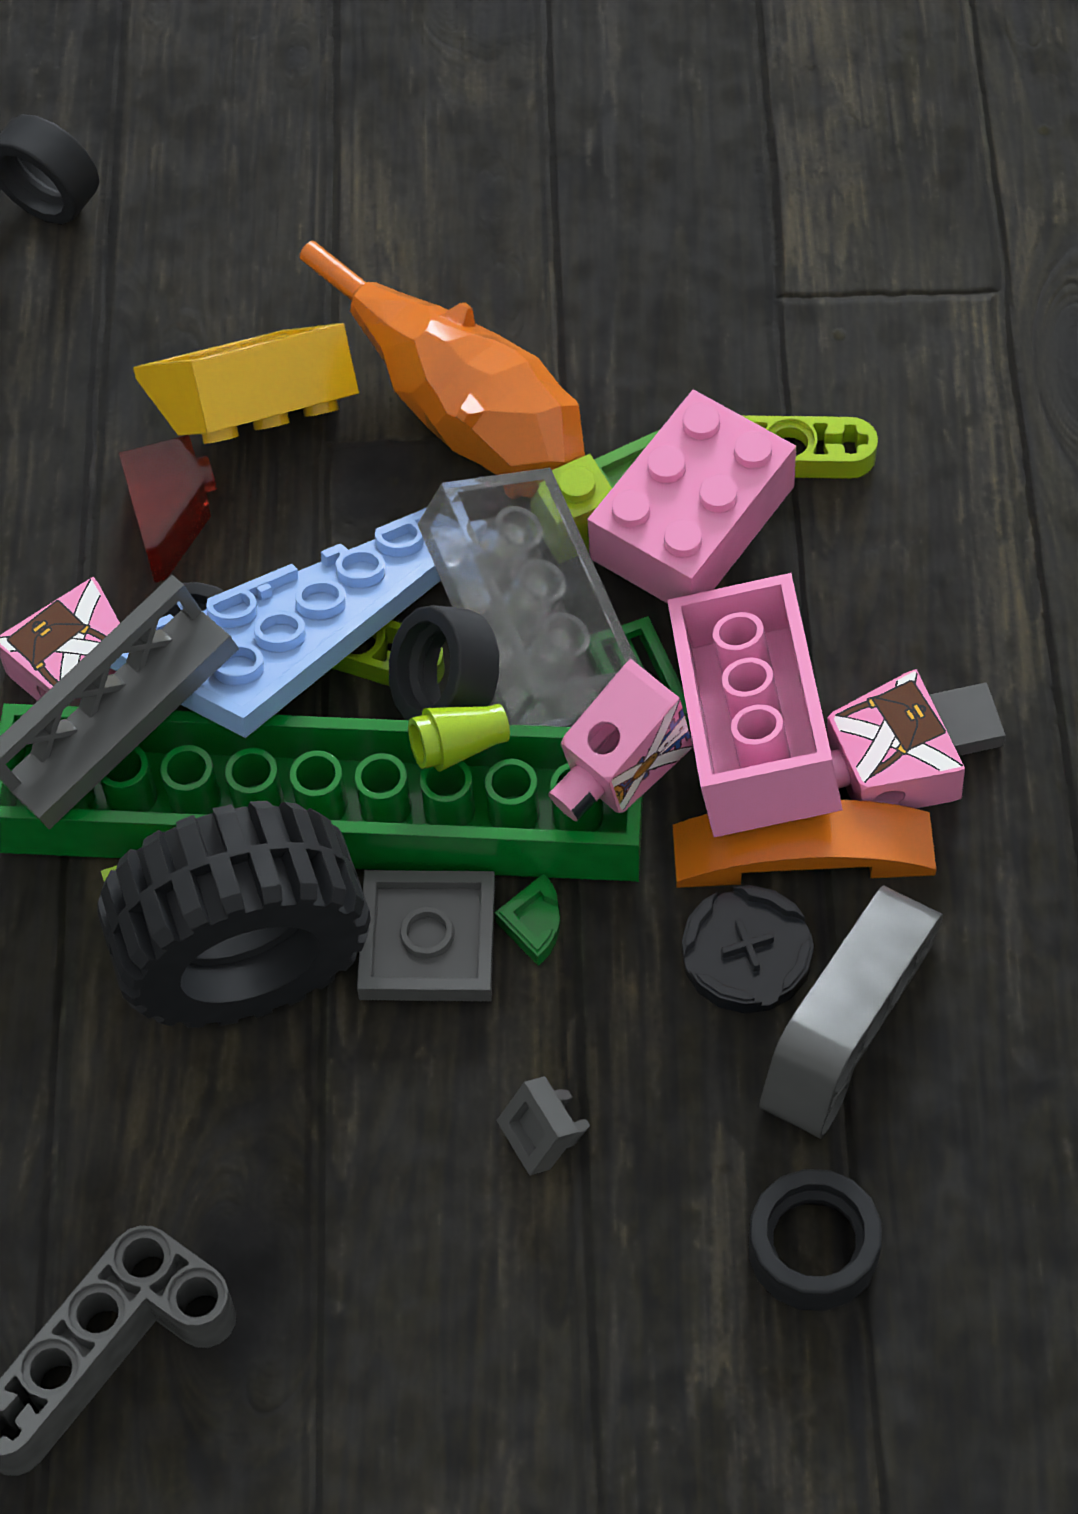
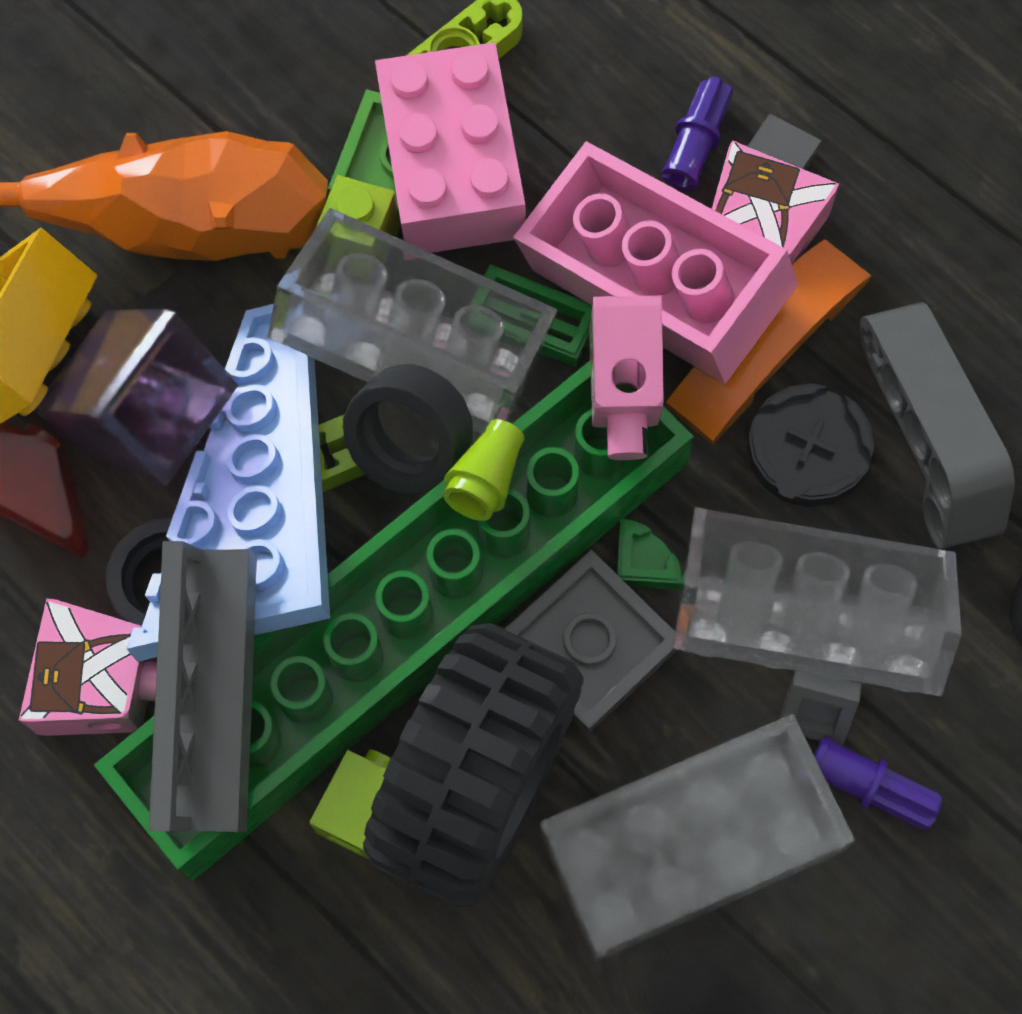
camera: 45 degrees left, 10 degrees up
none -> clear purple slope [34,309,238,487]
none -> clear brick [540,714,855,962]
none -> dark purple axle [661,76,733,191]
none -> clear brick [672,507,962,697]
none -> dark purple axle [806,735,942,830]

